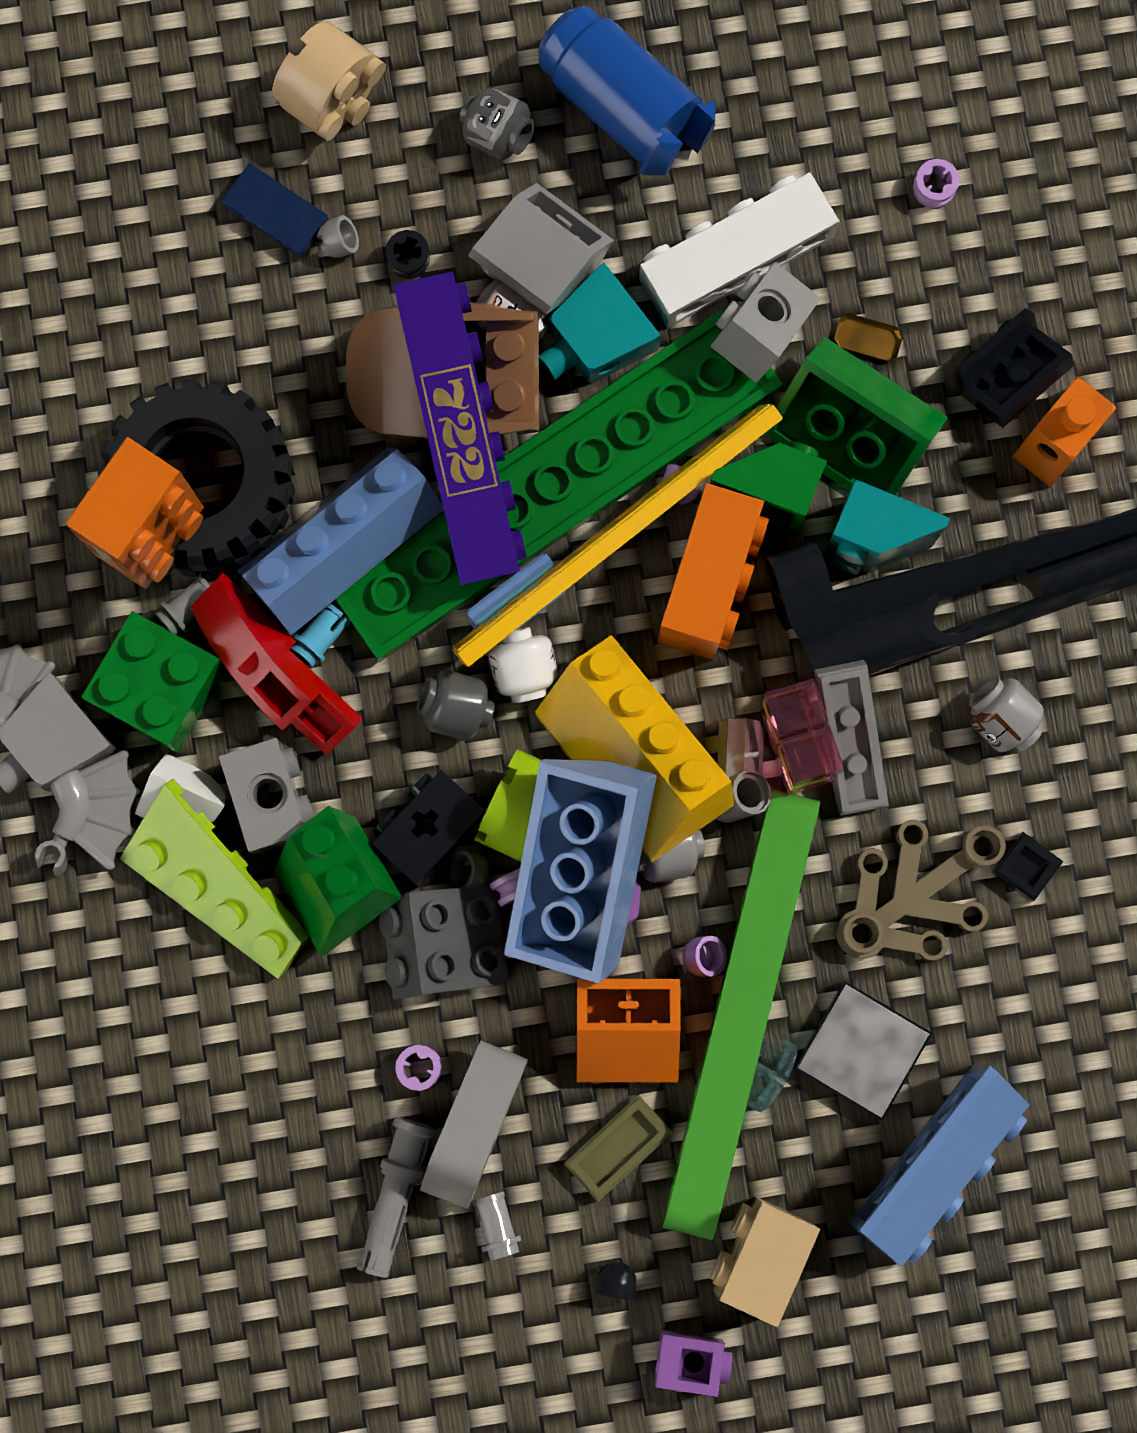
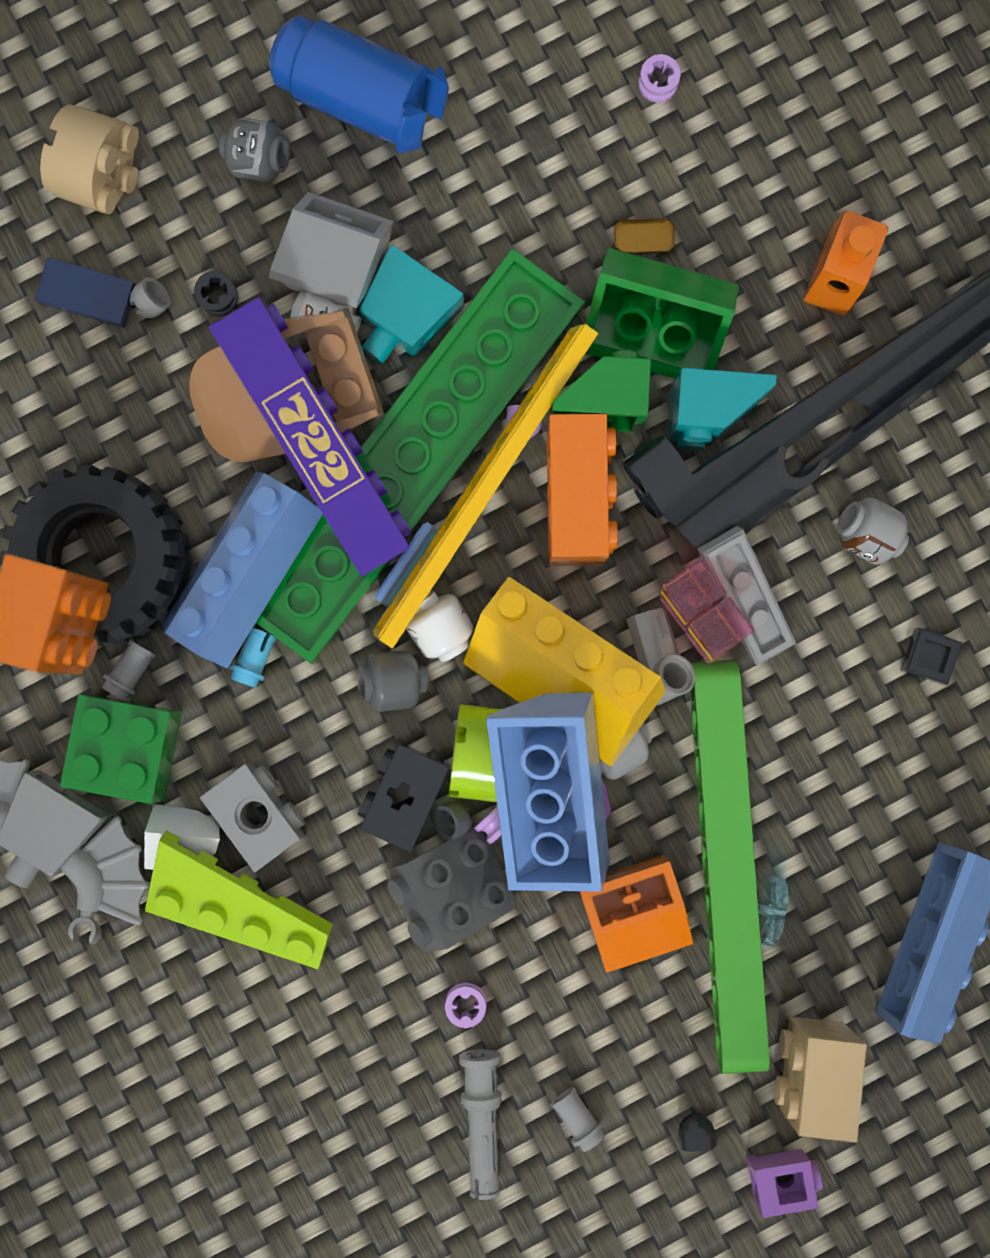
camera: 15 degrees left, 5 degrees up
red slope [190,572,362,755] -> none
green slope [274,806,402,956] -> none
light grey beam [420,1040,528,1210] -> none
olive tile [564,1094,673,1202] -> none
white brick [639,172,840,329] -> none
lavender hinge [682,936,727,977] -> none
light grey brick [710,262,821,383] -> none
flat silver tile [793,981,933,1121] -> none
dark tan plant [836,820,1006,961] -> none
black bracket [956,308,1074,428] -> none

